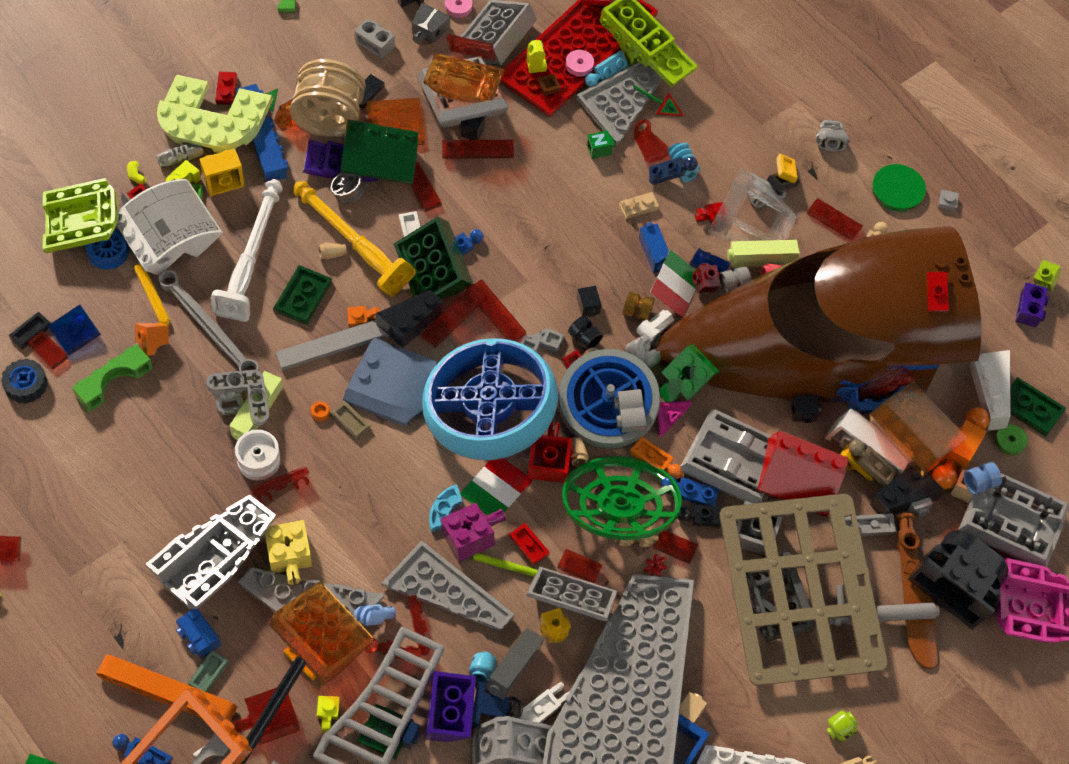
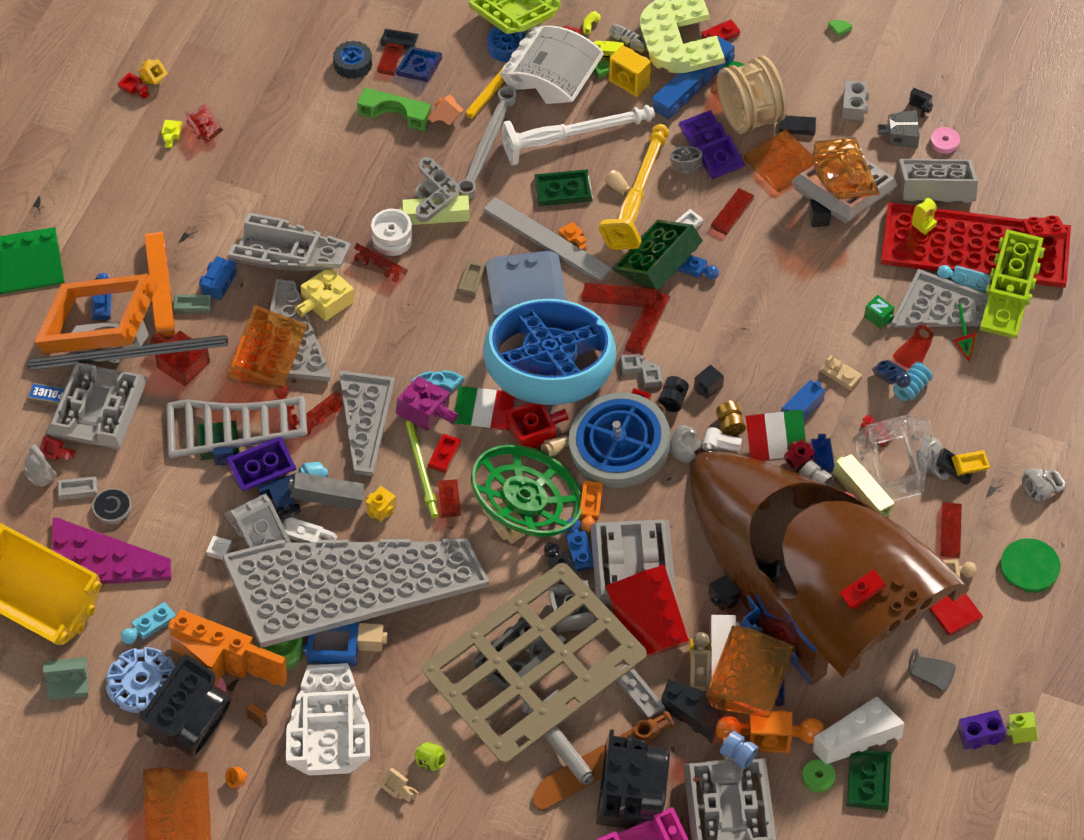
camera: 65 degrees right, 5 degrees down
orange tile [311,401,330,422] -> none
neon yellow plate [317,696,340,733] -> none
dark green slope [340,119,419,185] -> none
light blue arm [354,604,396,626] -> none
black wedge [376,290,443,348] -> none
clear red plate [442,139,514,159] -> none
clear red tile [446,34,496,61] -> none
light grey slope [526,567,617,621] -> none
reddish brown plate [538,74,561,96] -> none
bright pink piece [566,50,594,76] -> none
light grey brick [614,389,646,433] -> none
red plant [643,554,667,577] -> none
clear red tile [653,530,698,564] -> none
dark pink tile [657,401,692,437] -> none
green brick [660,344,720,402] -> none
light grey plate [908,497,933,517] -> none
light grey plate [938,190,959,211] -> none

